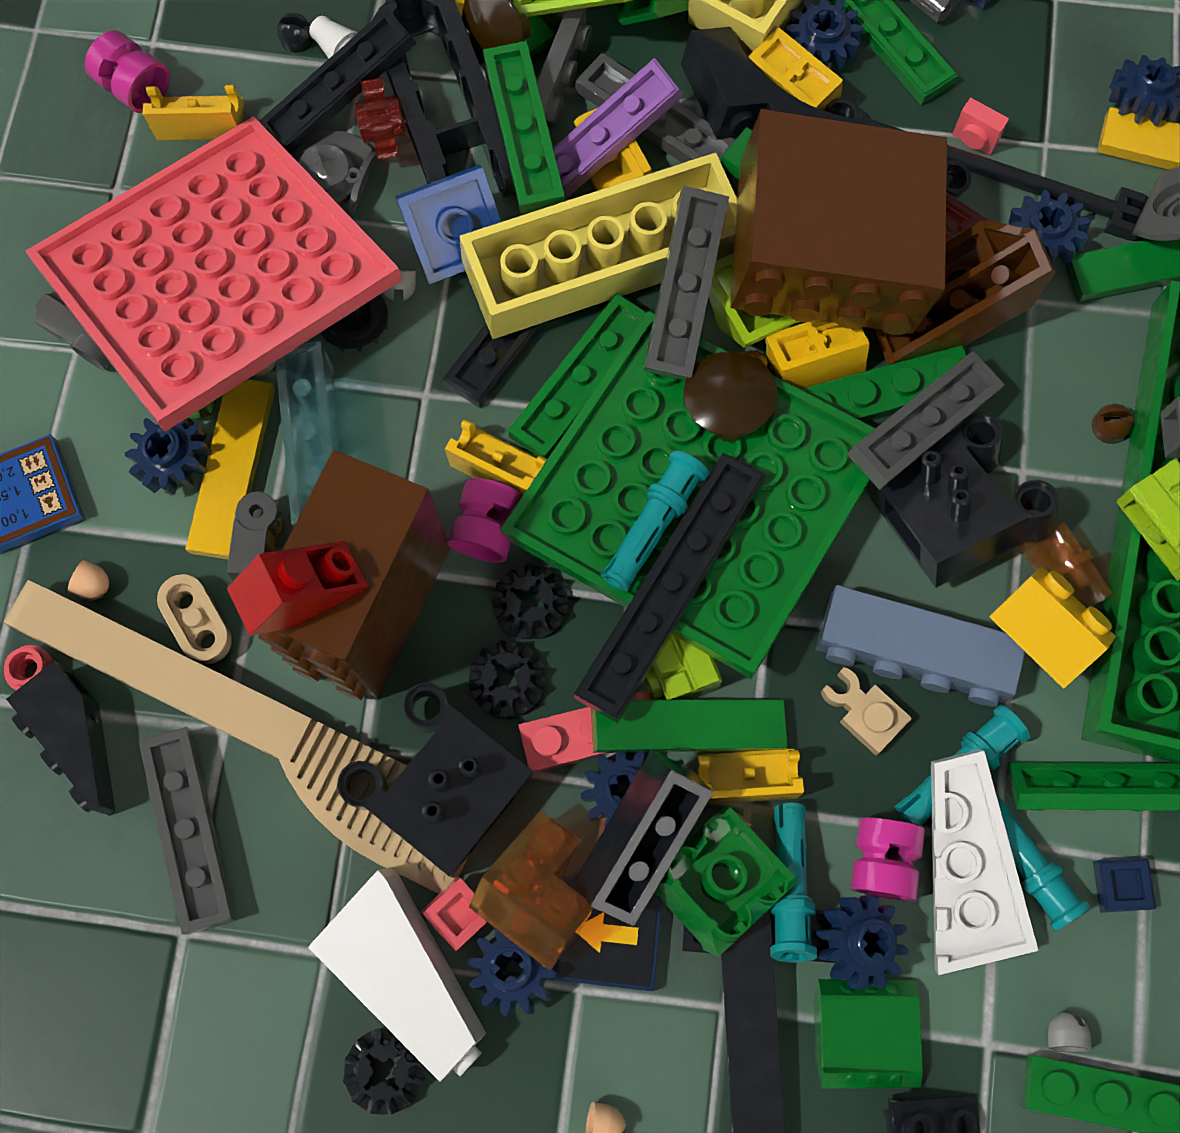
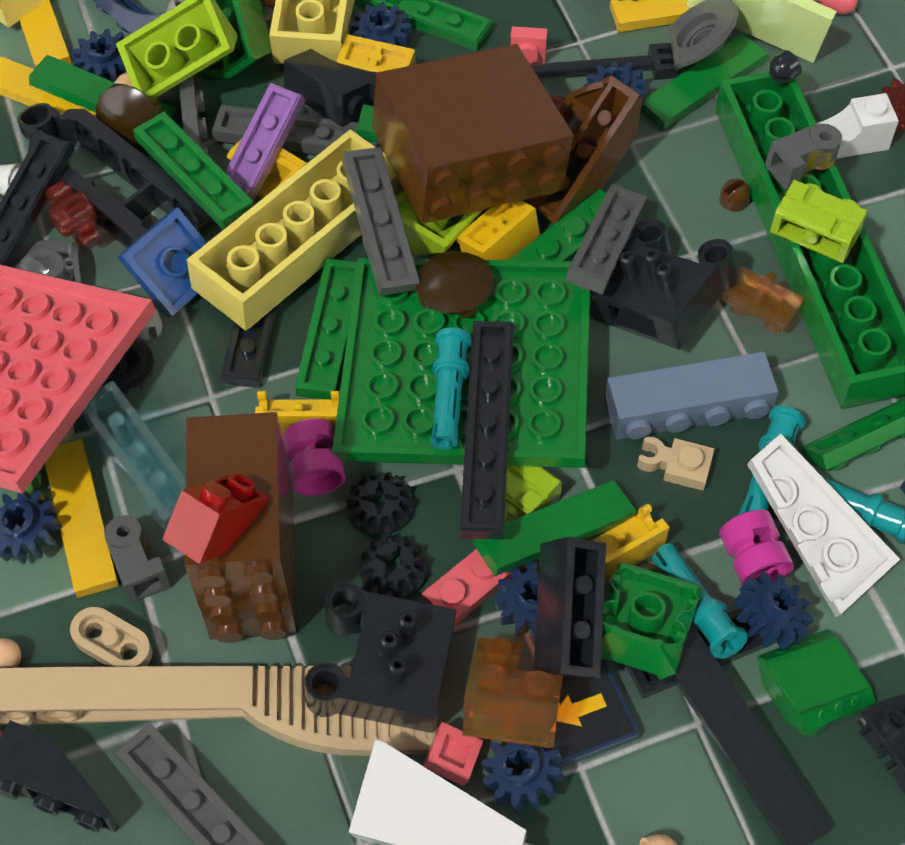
camera: 30 degrees left, 15 degrees down
yellow slope [989,566,1116,689] -> none

